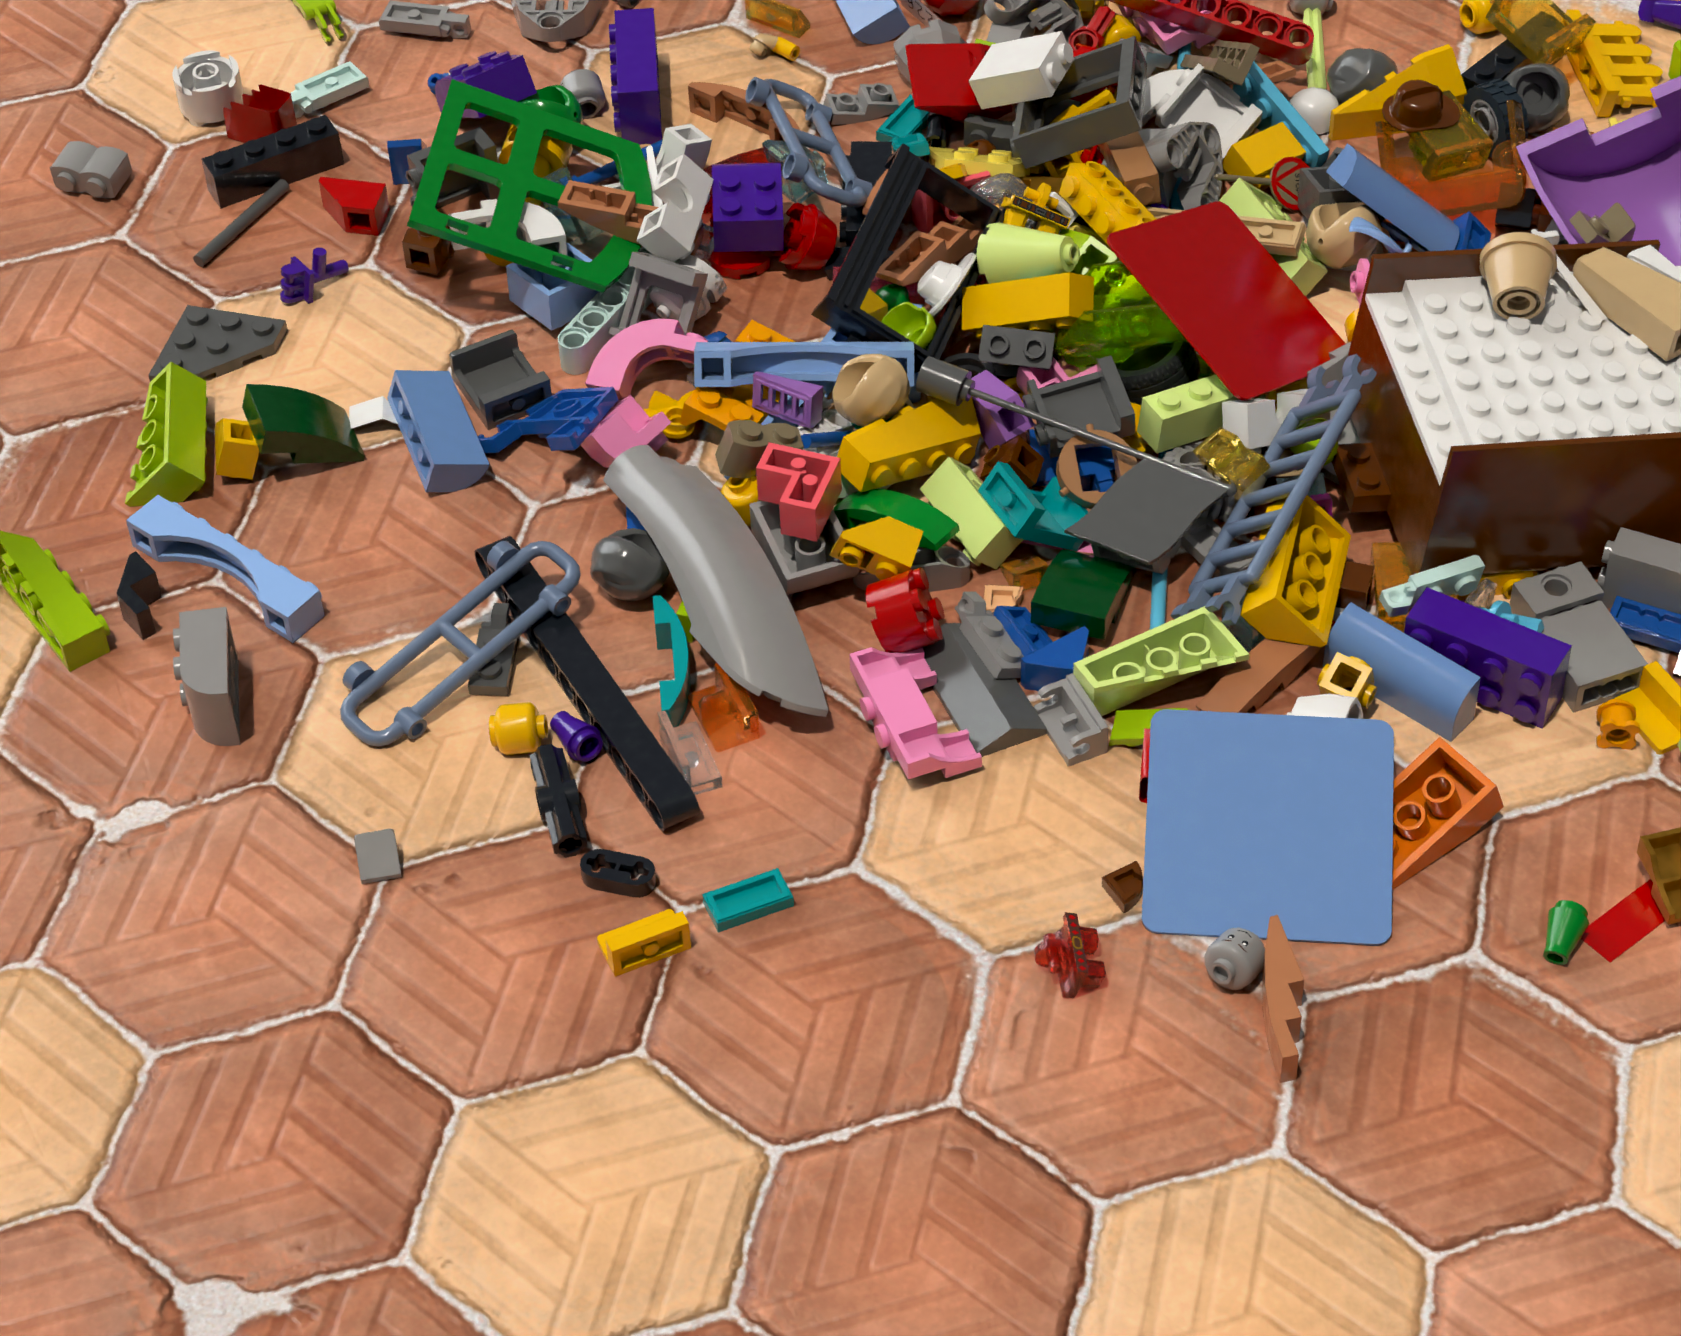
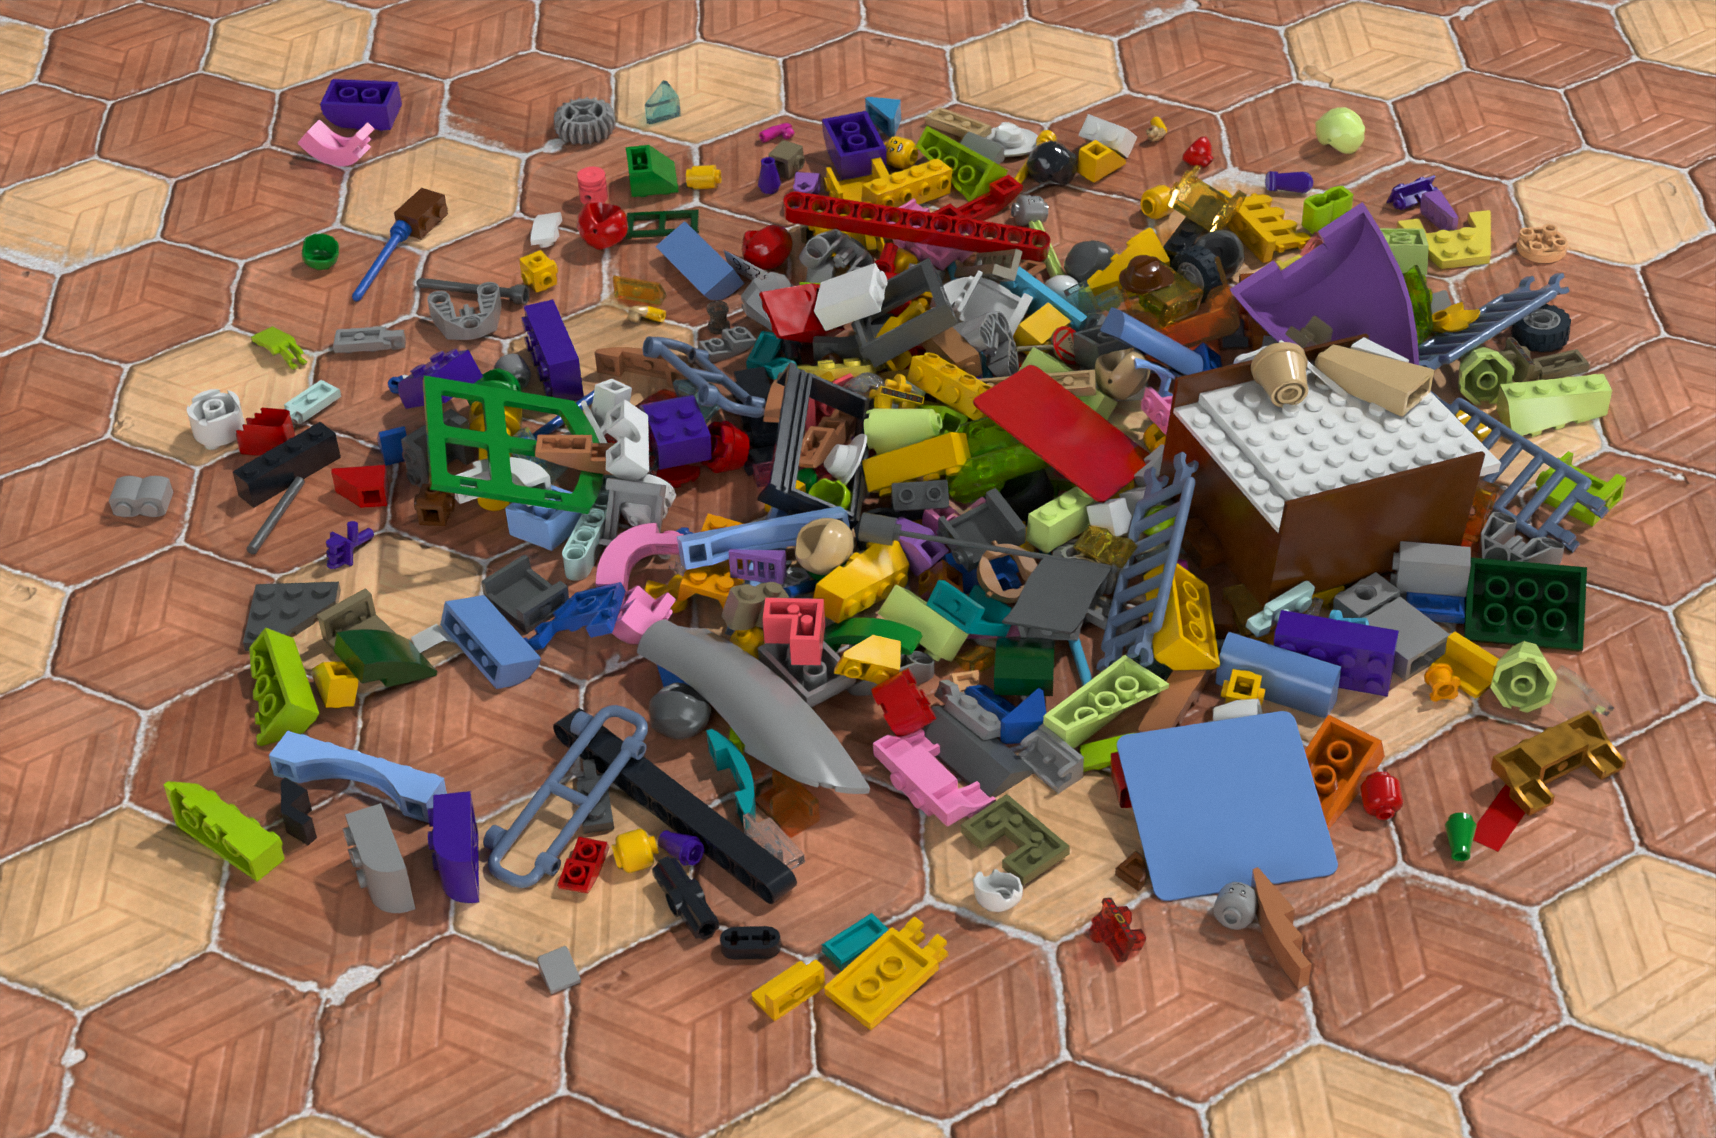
camera: 15 degrees left, 5 degrees down
none -> dark tan bracket [317,588,396,650]
none -> dark purple brick [428,791,480,903]
none -> red slope [557,837,609,894]
none -> clear smoke bush [706,301,730,334]
none -> yellow tile [824,916,949,1031]
none -> olive plate [961,794,1070,886]
none -> white hair [972,869,1023,912]
none -> clear light blue brick [1063,280,1125,322]
none -> red head [1360,771,1403,820]

